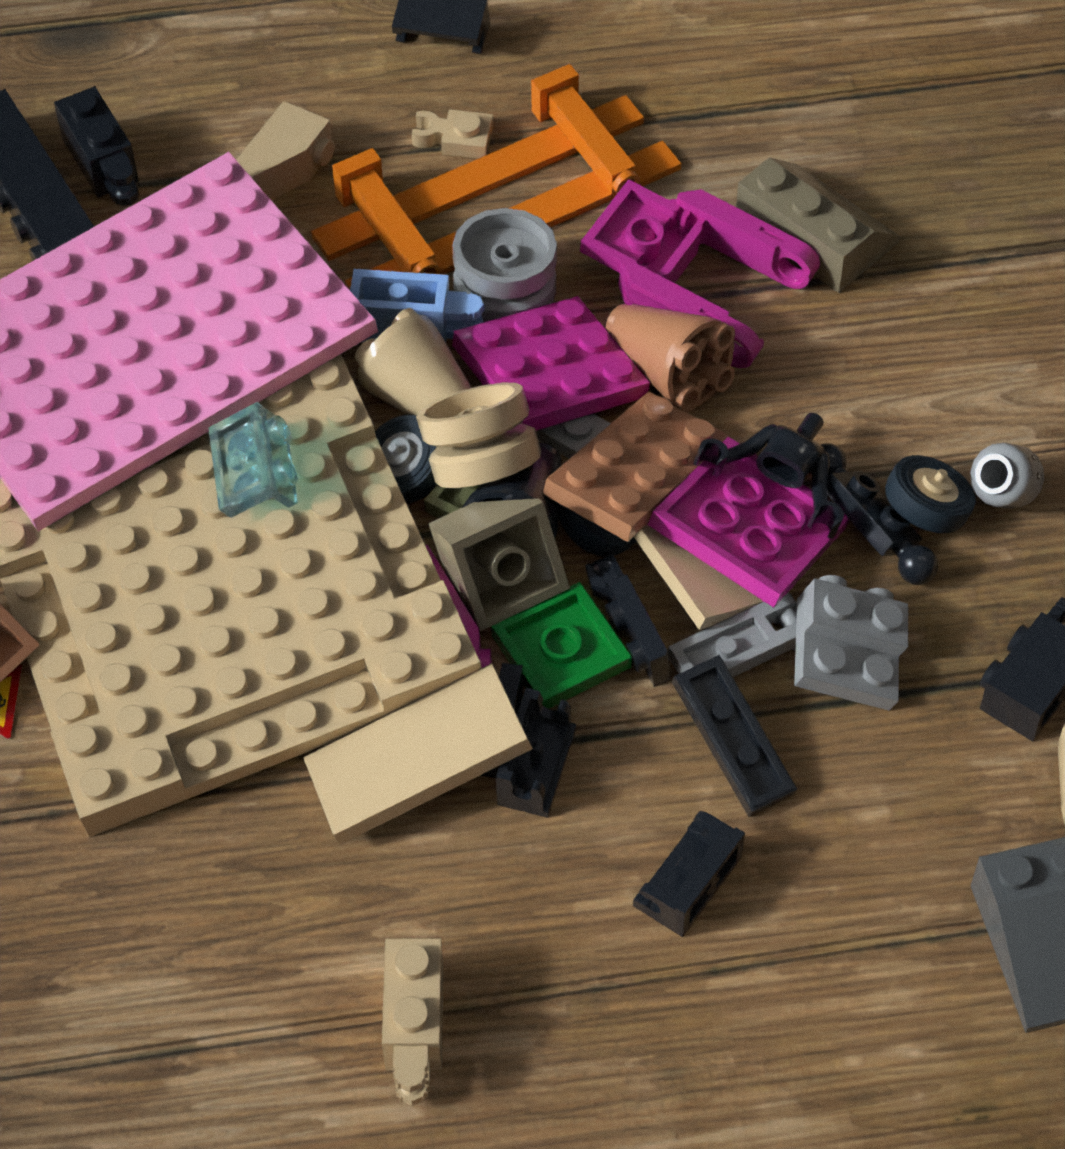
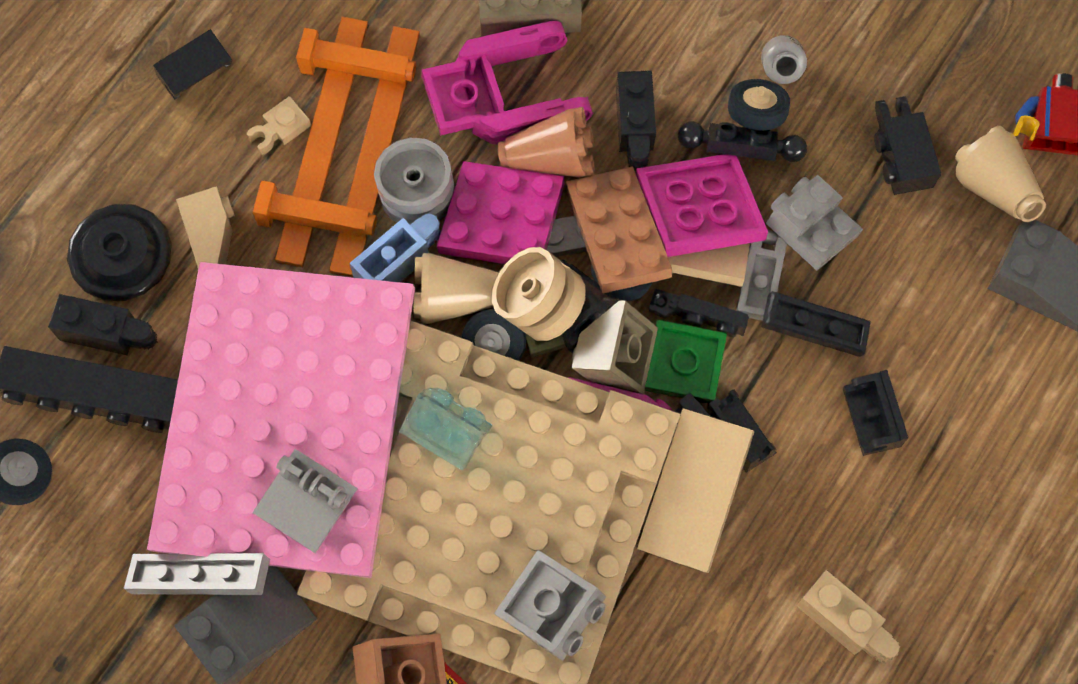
camera: 50 degrees left, 15 degrees up
black piece [693,413,844,539] -> none
none -> black piece [67,204,172,301]
none -> light grey hinge [252,449,358,553]
none -> light grey plate [494,550,606,661]
none -> black hinge [616,70,656,171]

